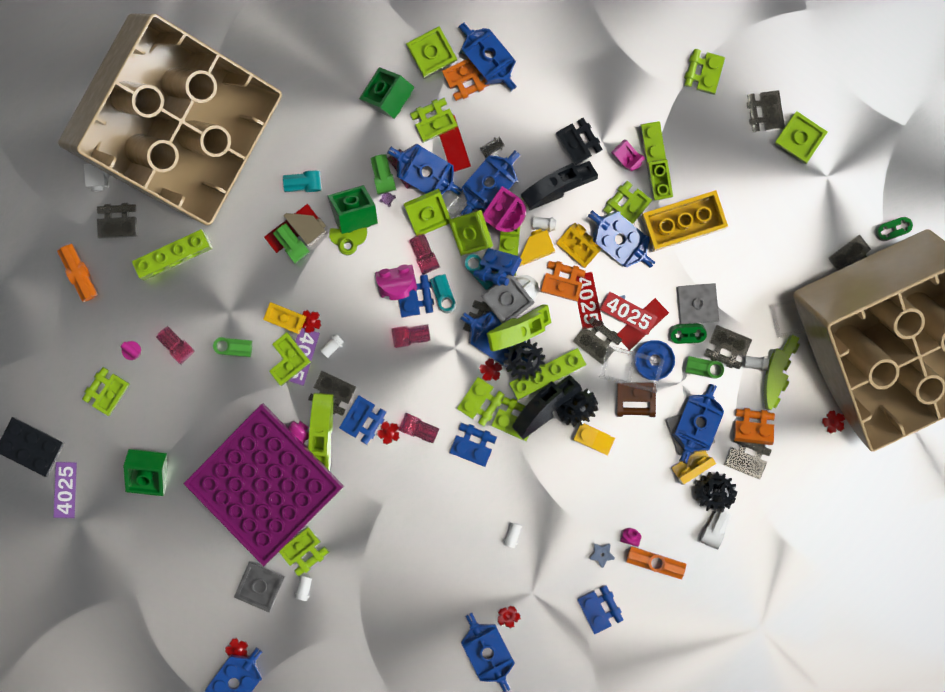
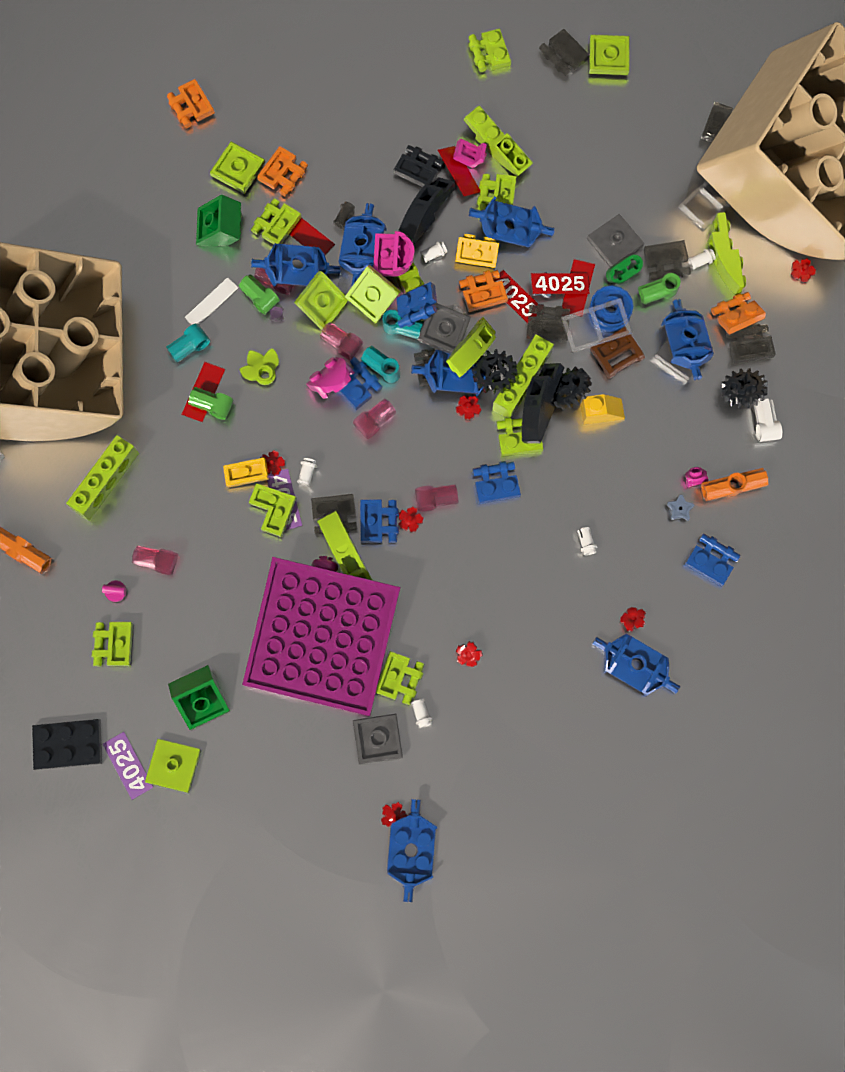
camera: 35 degrees left, 10 degrees down
clear smoke plate [97,203,137,239] -> none
bright green piece [213,337,252,357] -> none
dark tan slope [283,213,326,246] -> none
green slope [327,185,378,234] -> none
lime plate [457,377,505,426] -> none
blue plate [458,22,517,92] -> none
yellow slope [519,229,555,267] -> none
yellow brick [641,190,728,252] -> none
yellow bracket [671,451,716,485] -> none
green beam [876,217,913,241] -> none
none -> lime plate [145,739,201,793]
none -> white sticker [185,278,238,324]
none -> red sticker [437,146,480,196]
none -> red plant [456,641,483,667]

